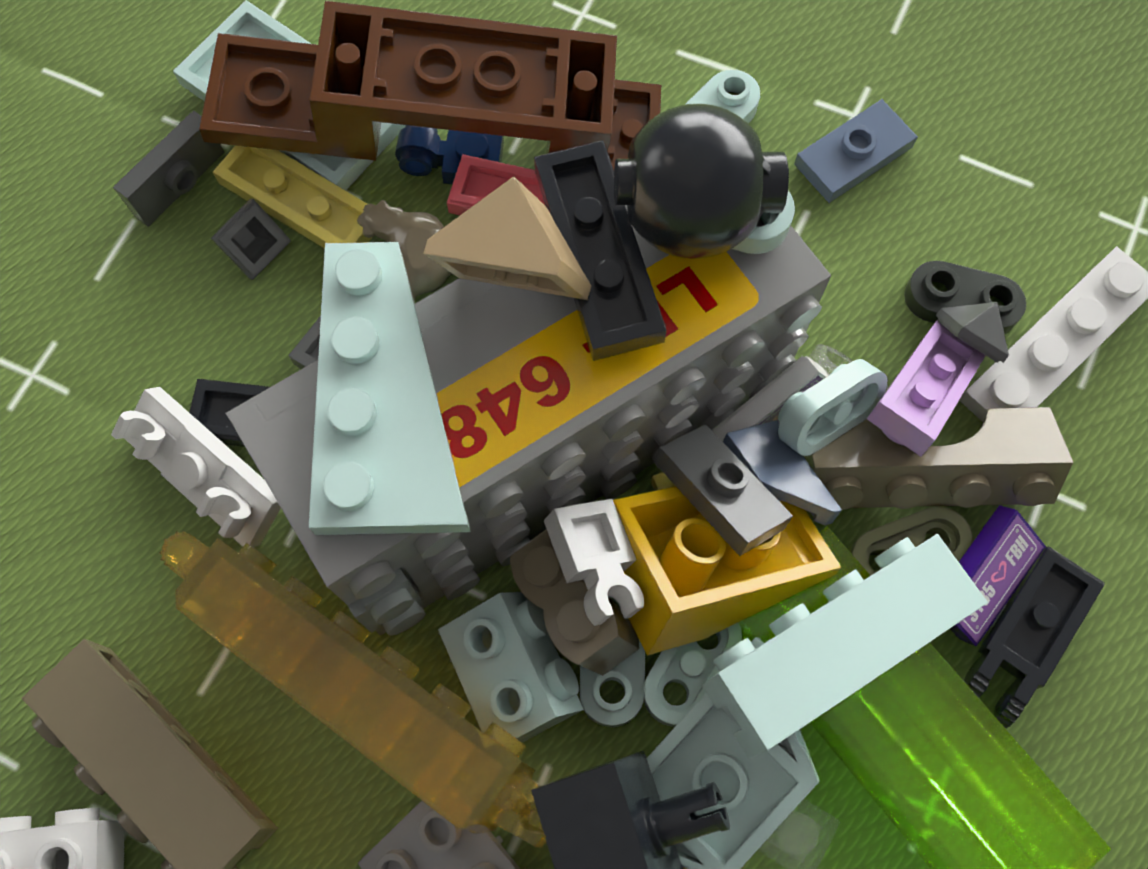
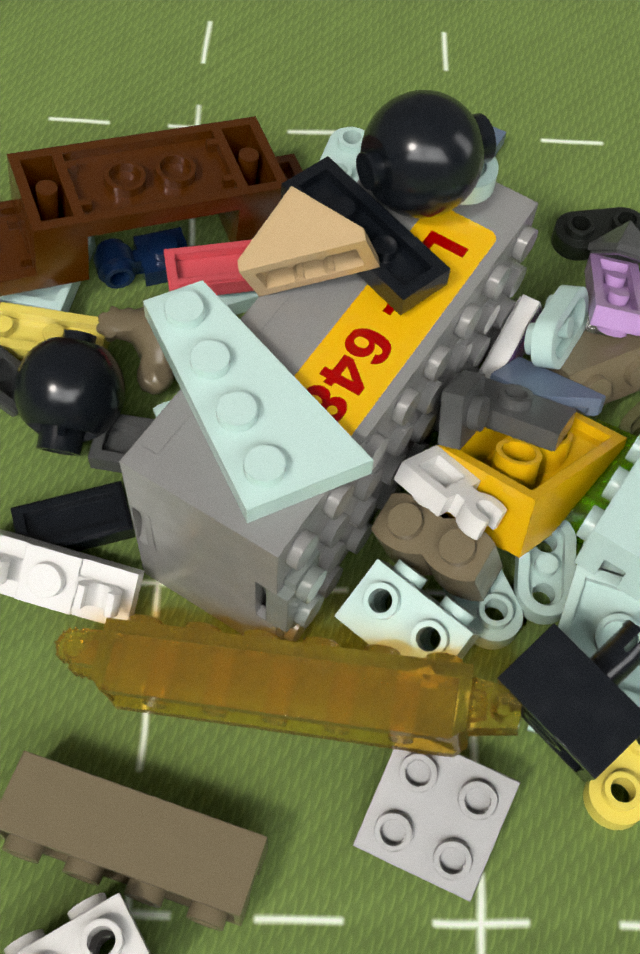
camera: 30 degrees left, 10 degrees down
none -> black brick [13,330,125,456]
none -> dark grey plate [438,370,490,450]

